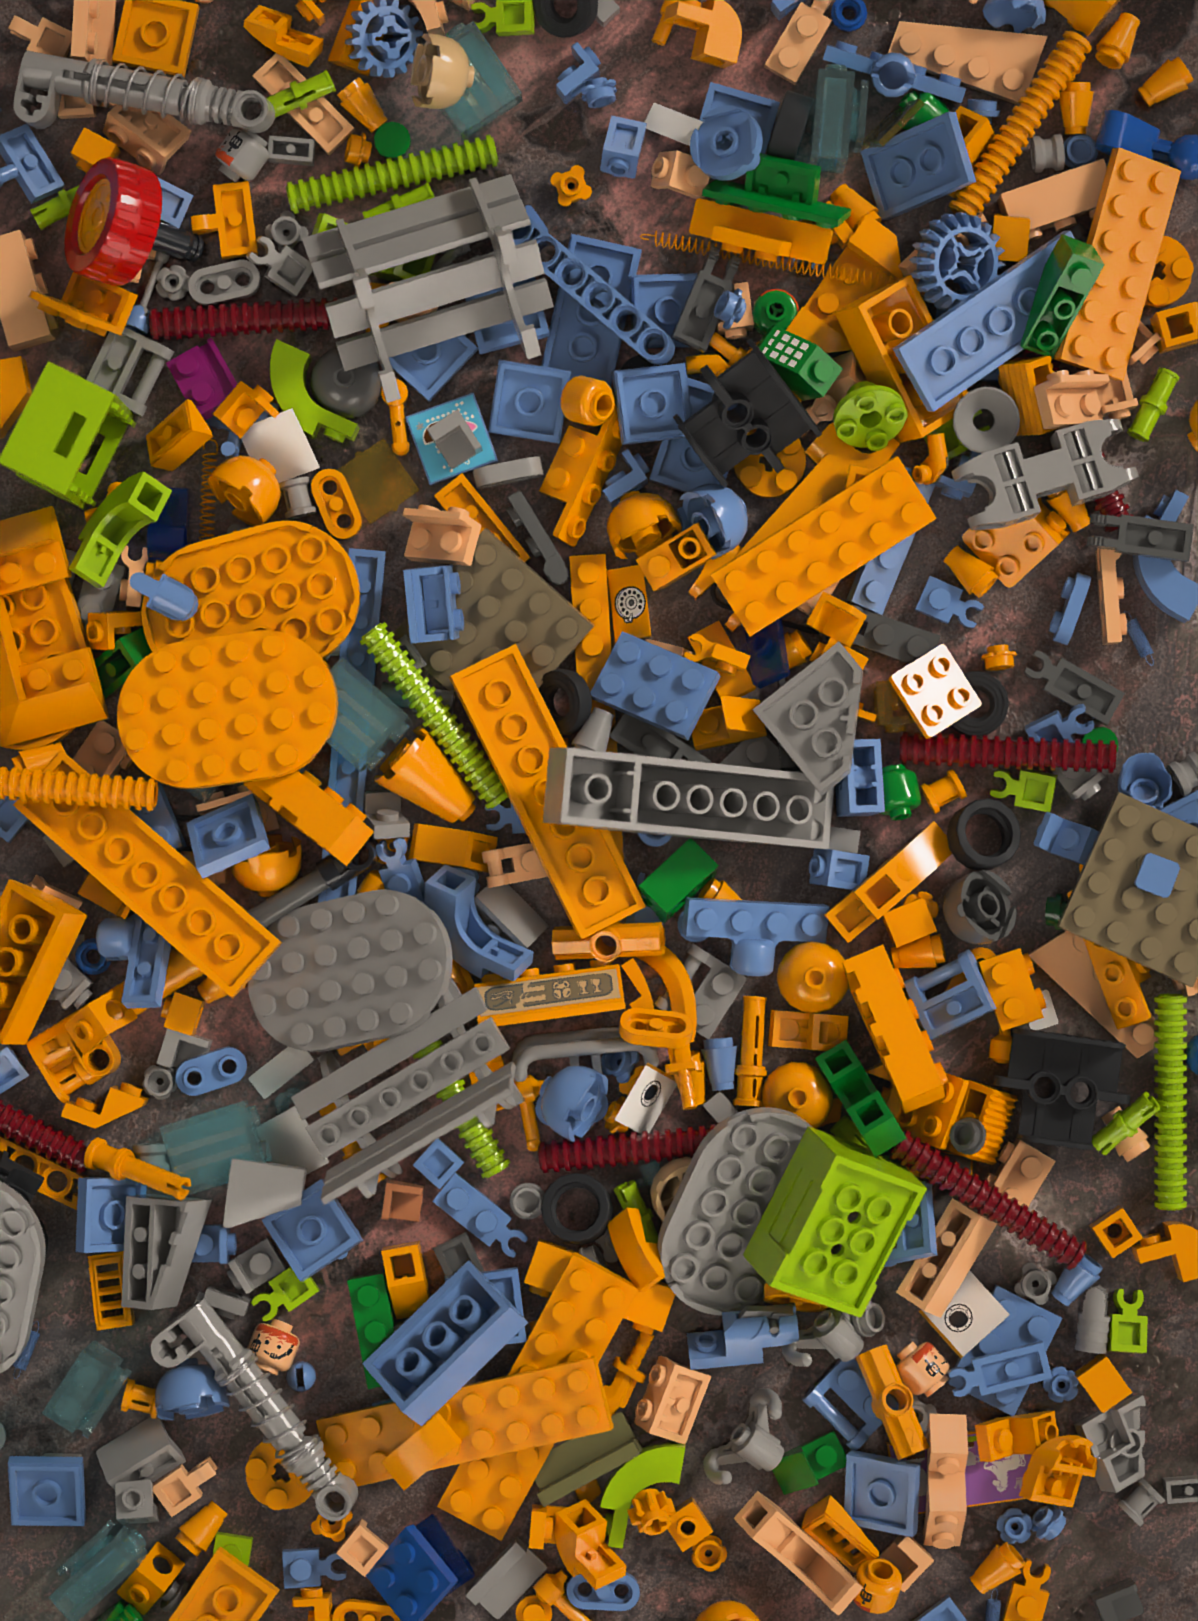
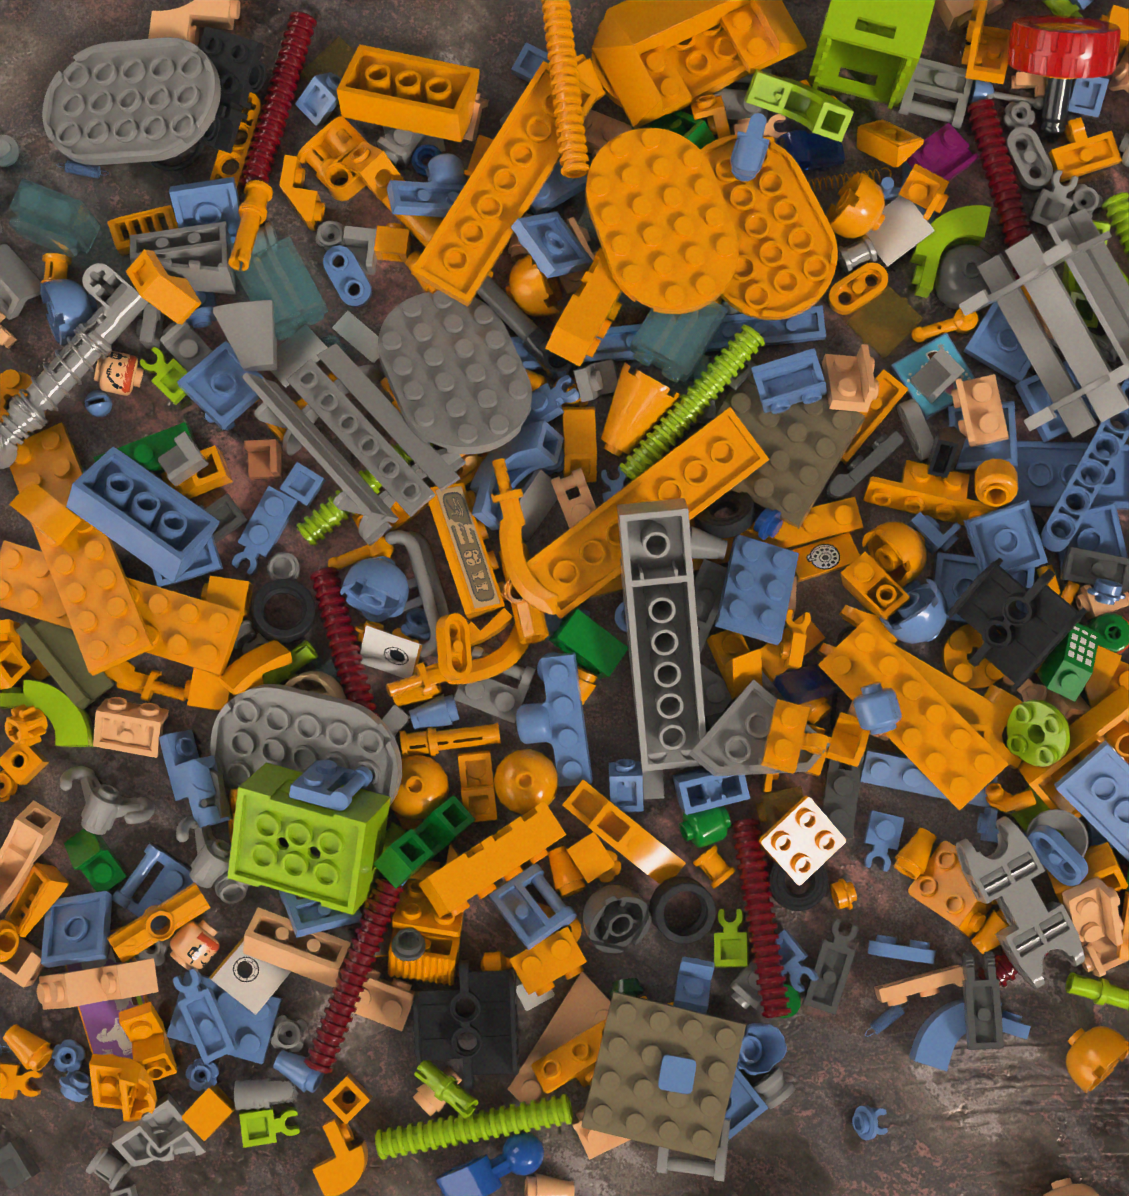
camera: 85 degrees right, 5 degrees down
none -> light orange slope [126,249,201,325]
none -> light grey panel [158,431,209,486]
none -> medium blue plate [289,760,373,811]
none -> light orange sword [491,458,558,615]
none -> blue plate [754,508,783,540]
none -> light orange plate [761,699,829,774]
none -> medium blue head [853,682,902,735]
none -> black piece [927,426,966,478]
none -> light nougat bracket [951,374,1009,448]
none -> medium blue plate [1027,825,1088,886]

